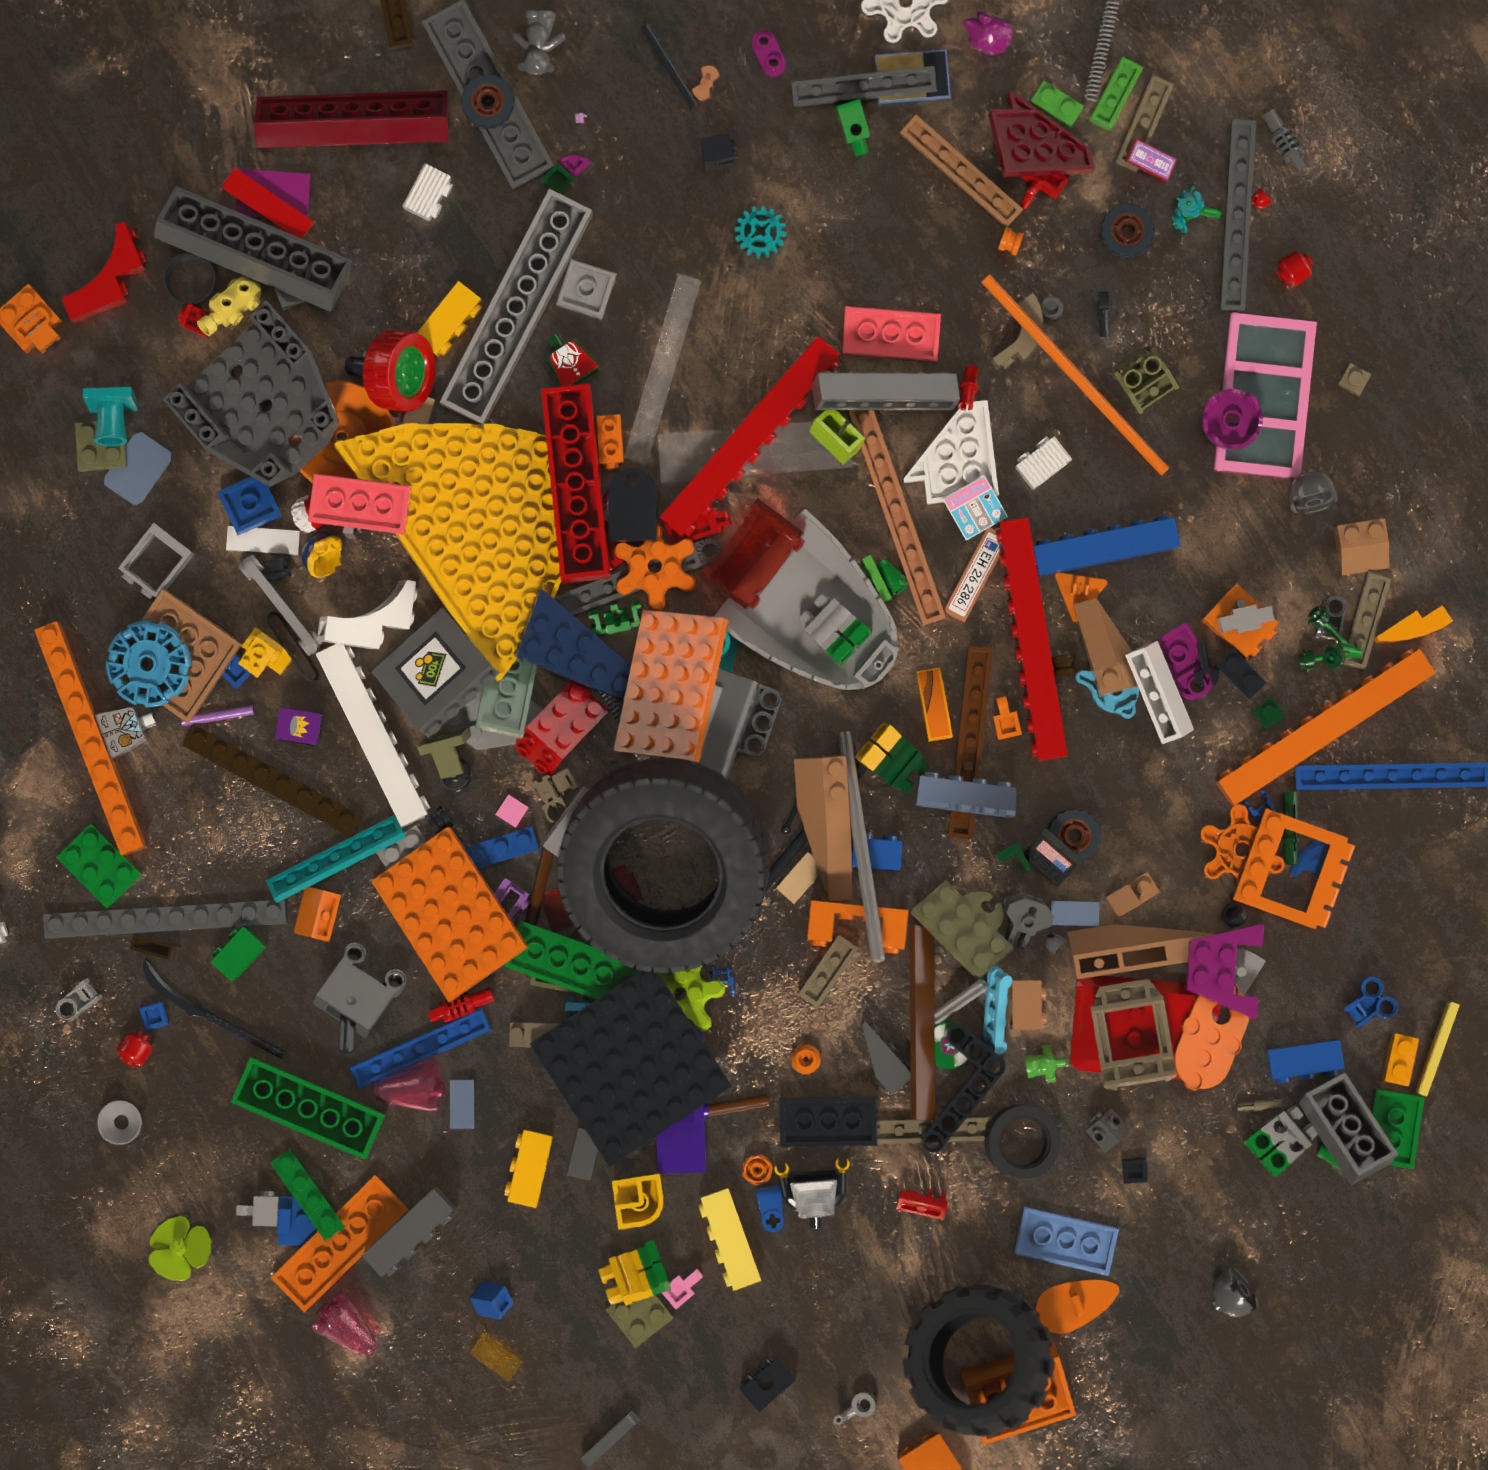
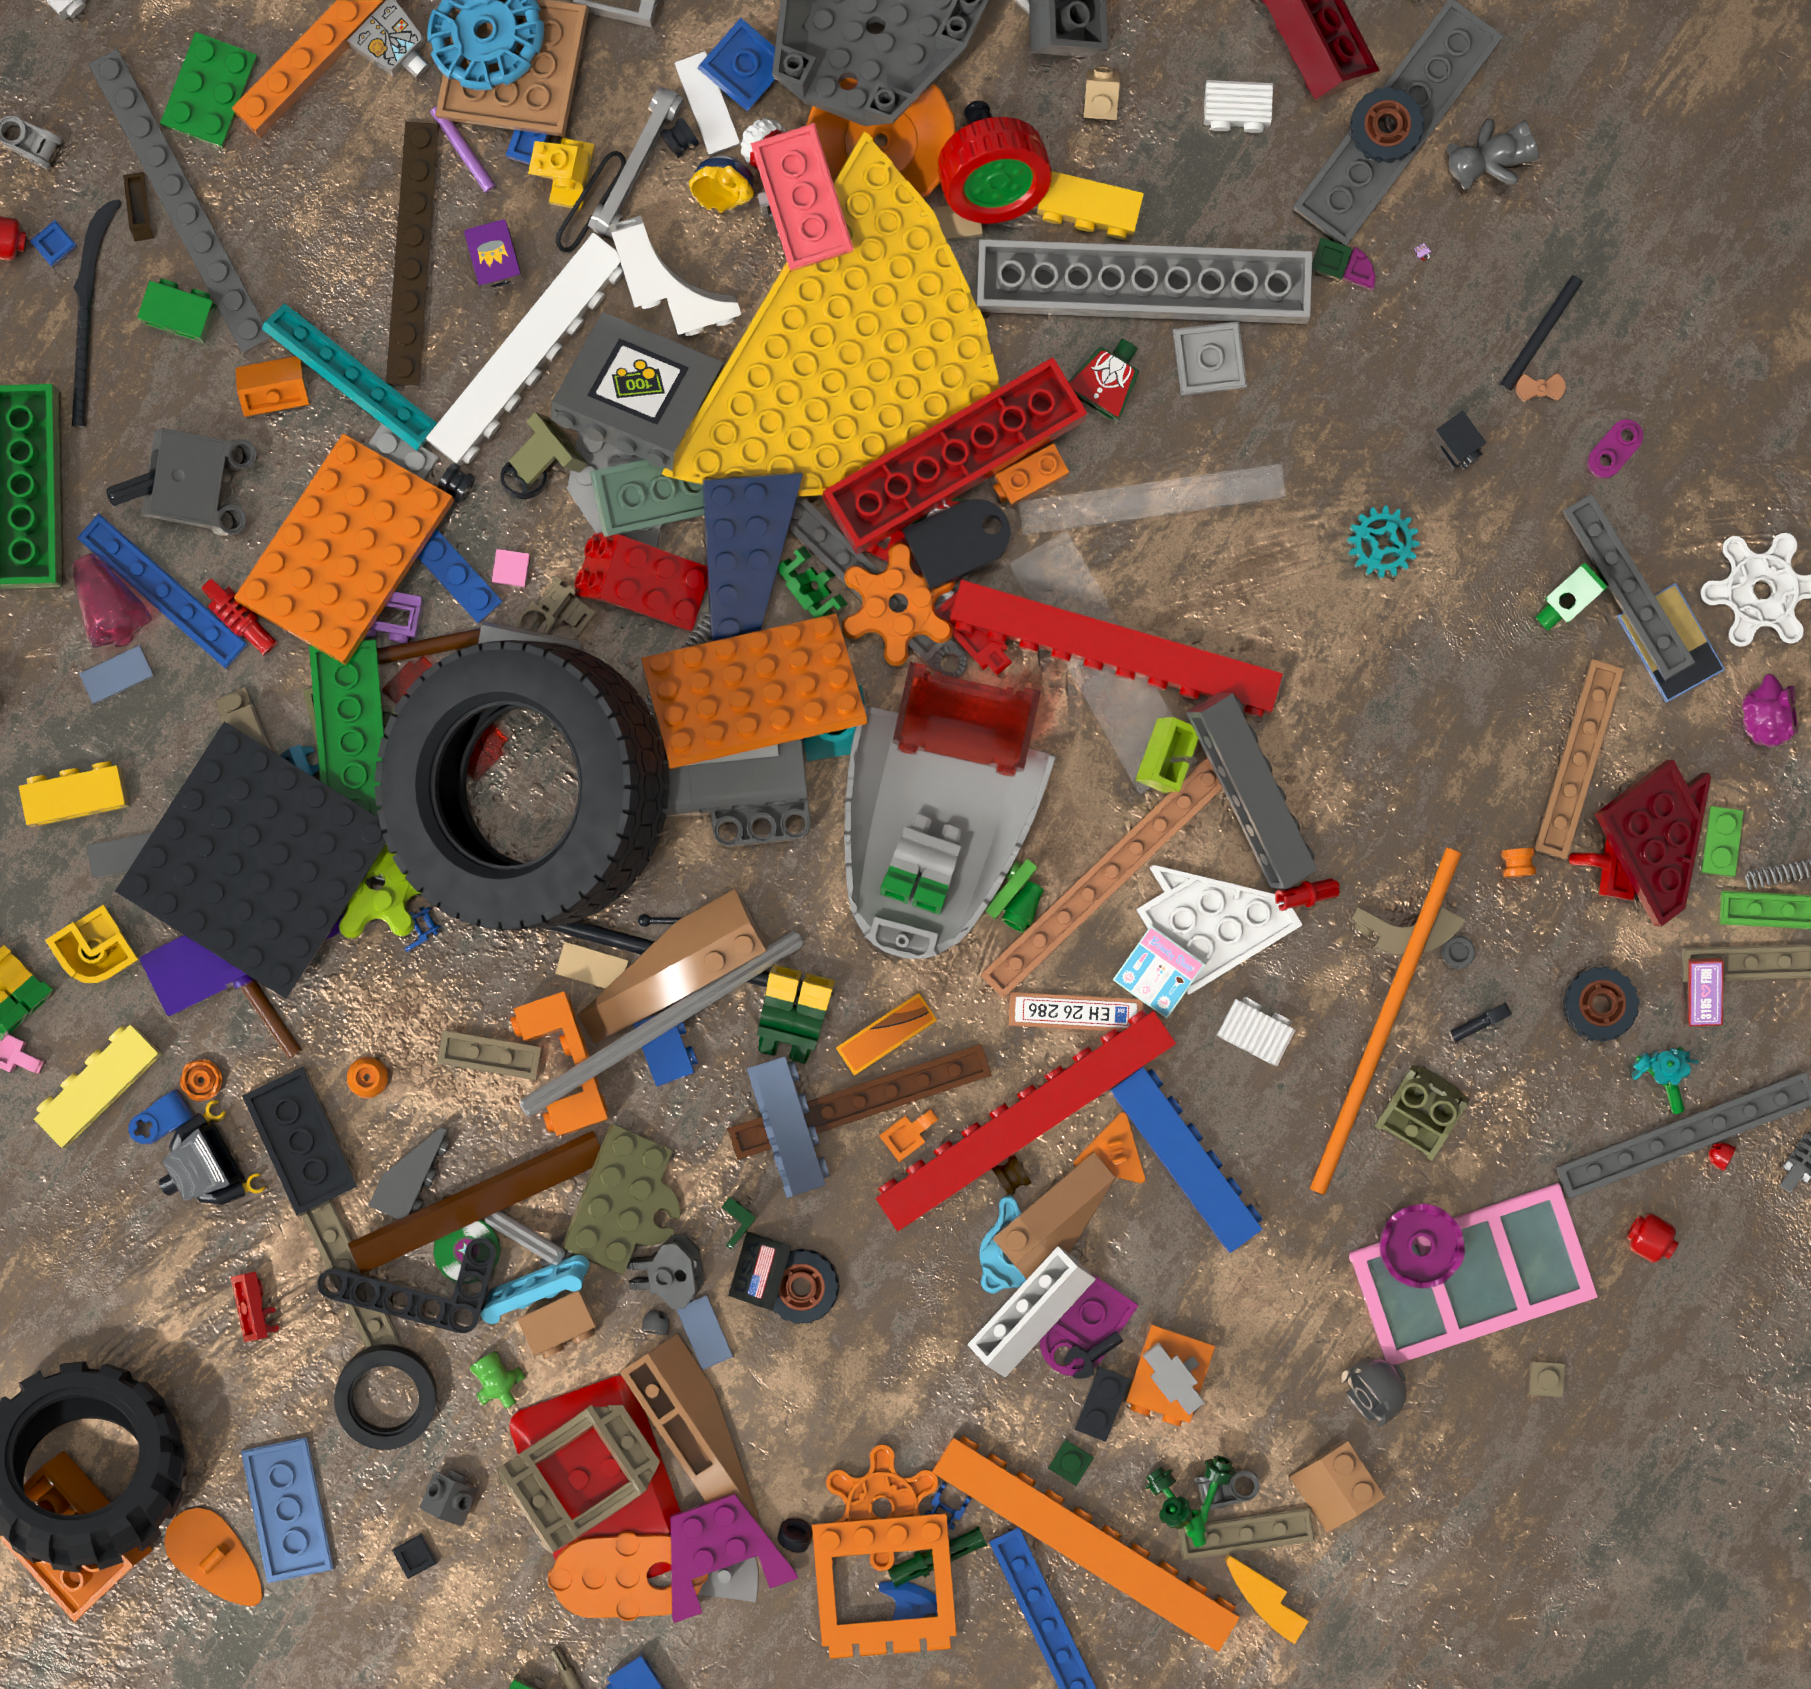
camera: 65 degrees right, 0 degrees up
coral tile [841,306,941,362] -> none
medium nougat slope [1106,872,1160,918] -> none
none -> tan bracket [1084,66,1120,120]

